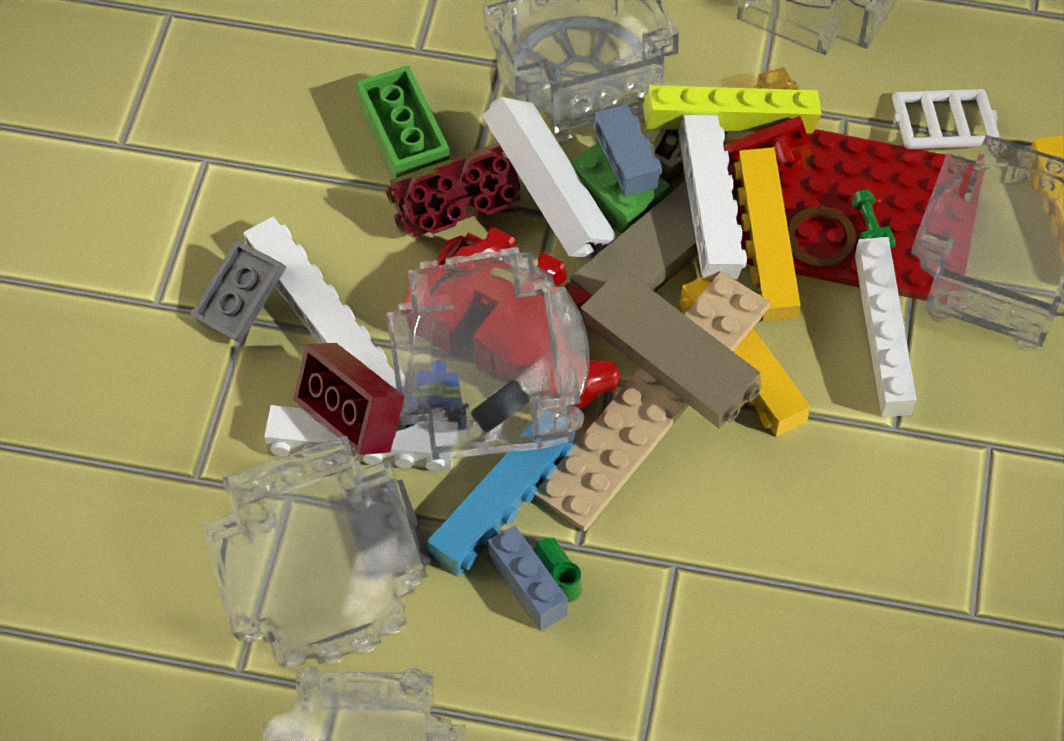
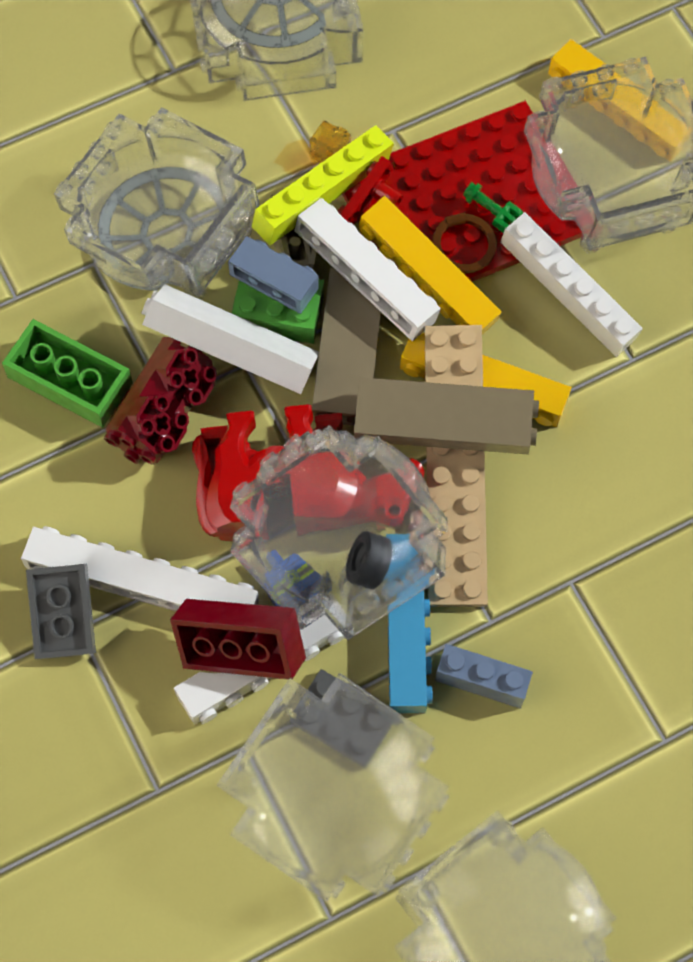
camera: 40 degrees left, 10 degrees up
green piece [532,537,582,602] -> none
white bar [892,89,1001,149] -> none

